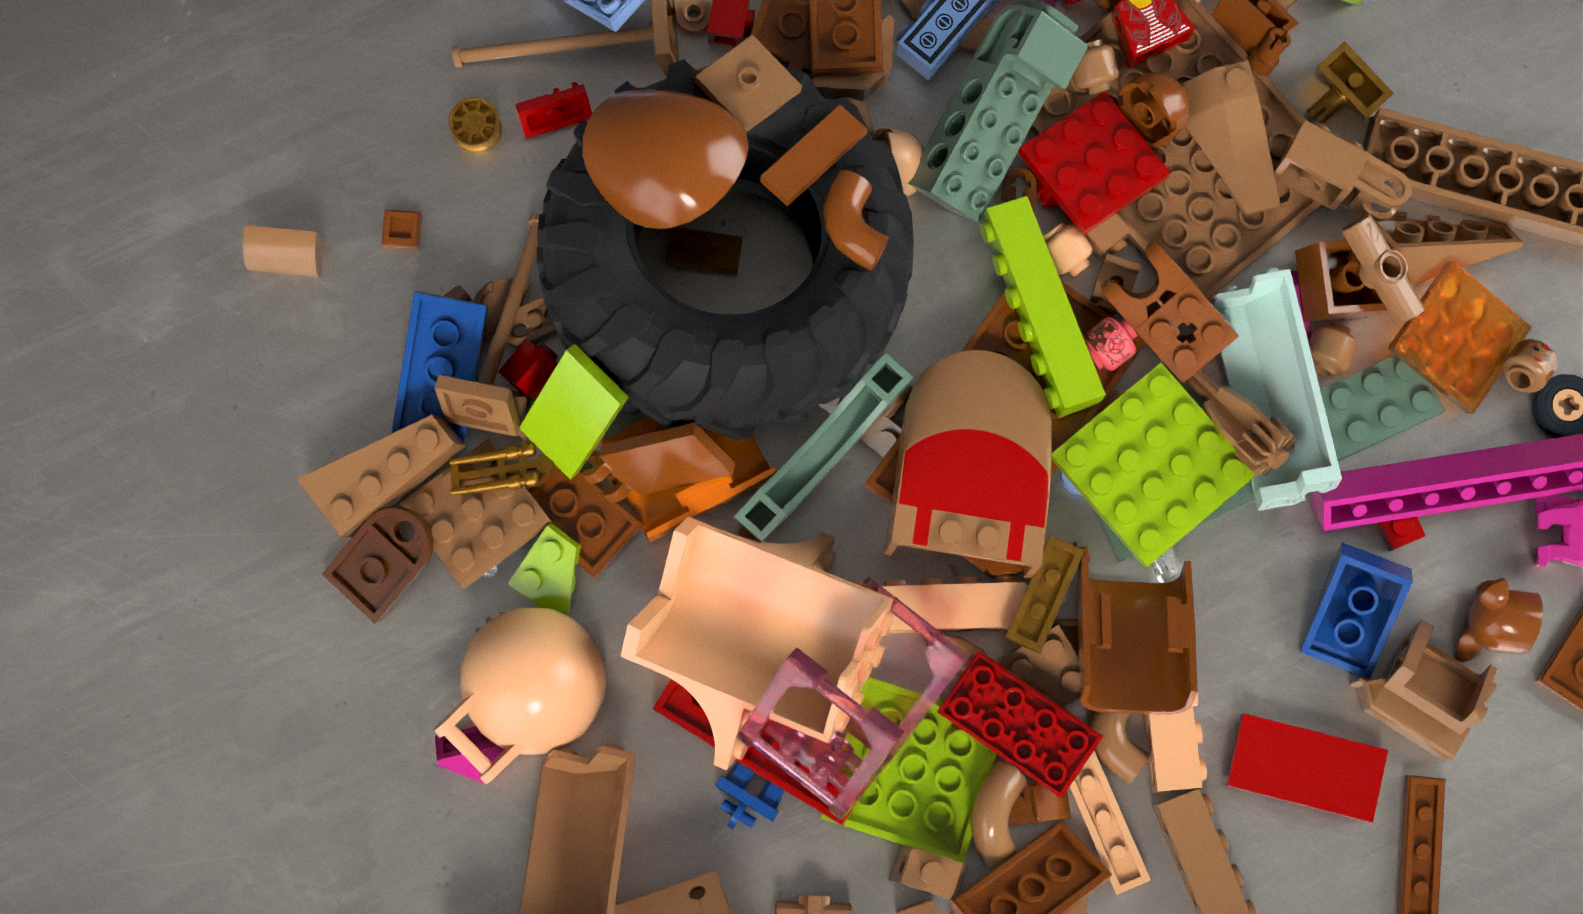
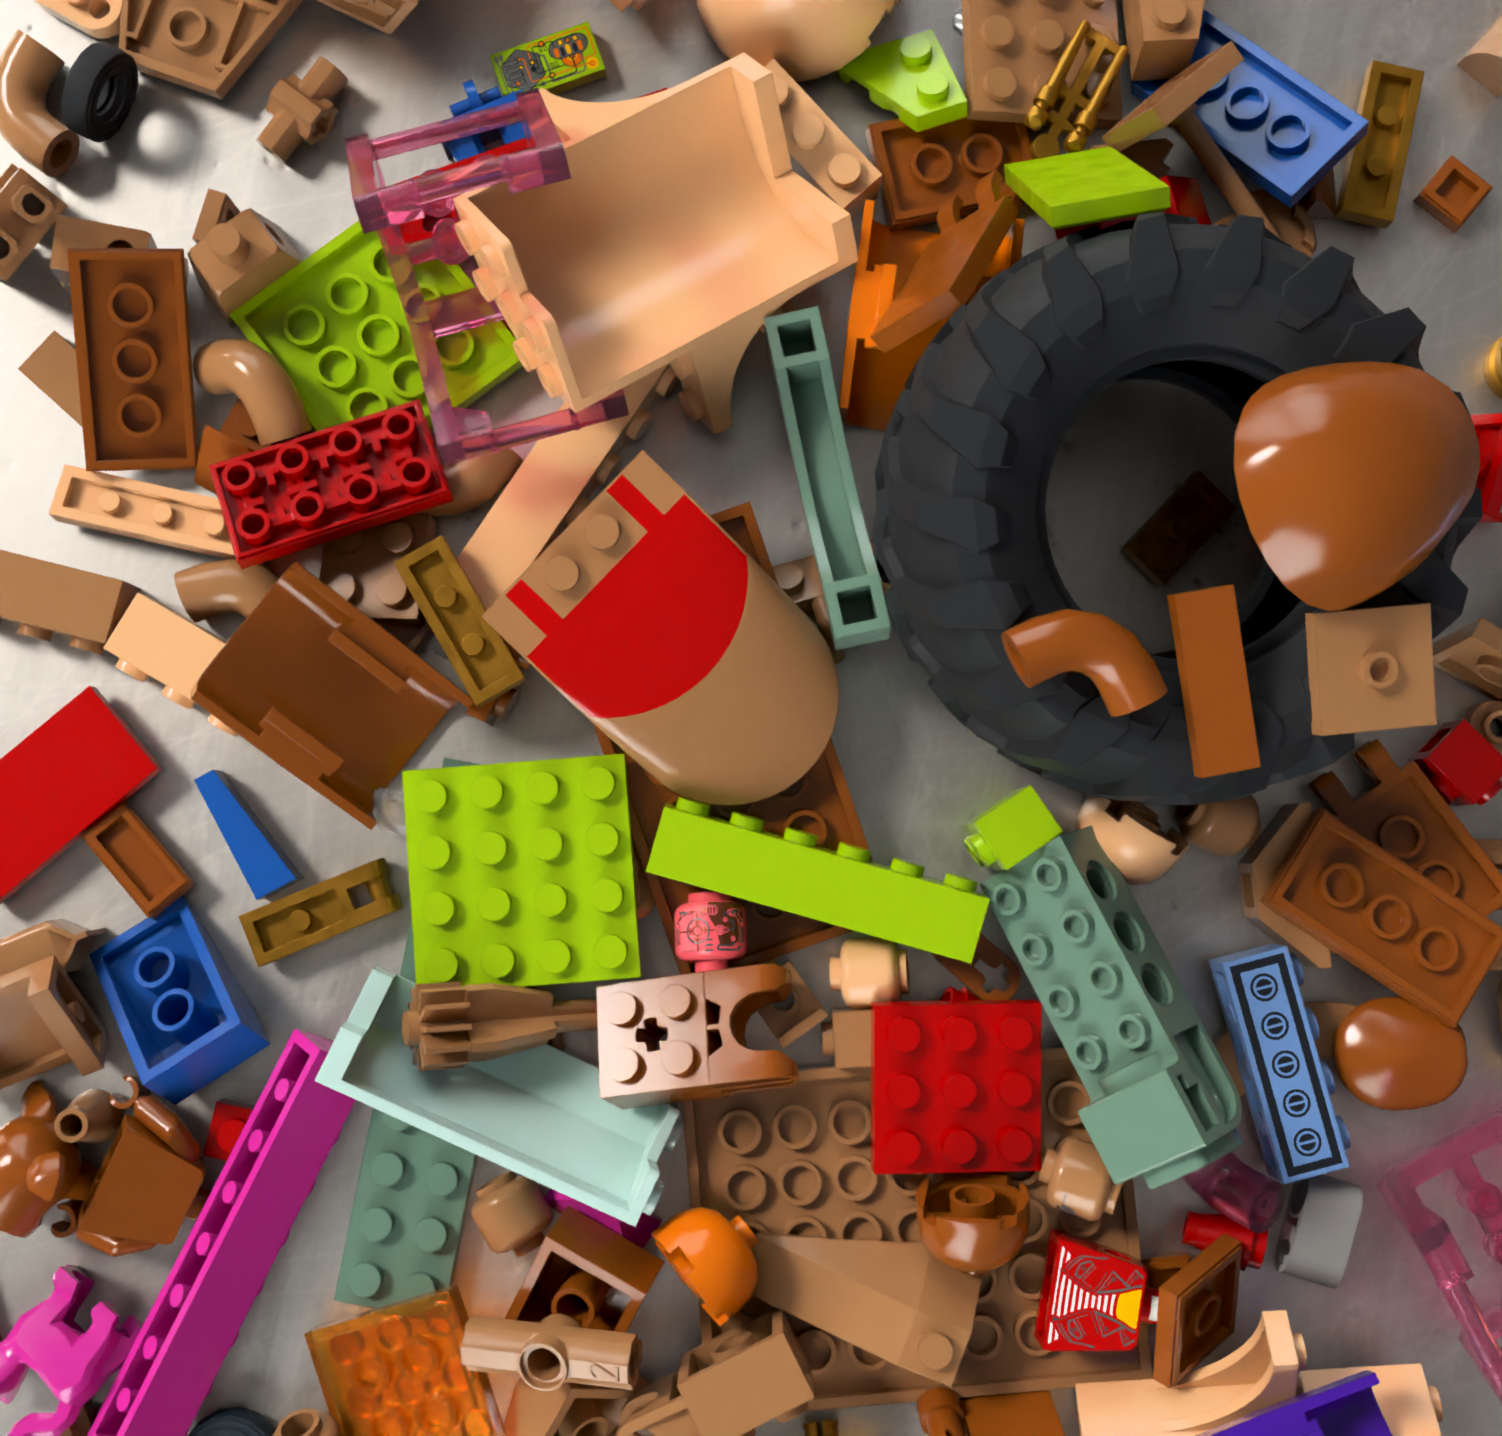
camera: 130 degrees right, 5 degrees up
none -> dark orange torso [51,1076,212,1257]
none -> medium nougat cone [54,1089,122,1144]
none -> dark orange tile [81,801,196,919]
none -> blue piece [194,770,304,900]
none -> pearl gold plate [239,858,404,967]
none -> tile [490,21,607,96]
none -> orange cylinder [651,1207,759,1327]
none -> light nougat brick [764,59,882,220]
none -> lime brick [962,785,1063,871]
none -> pearl gold plate [1335,60,1425,229]

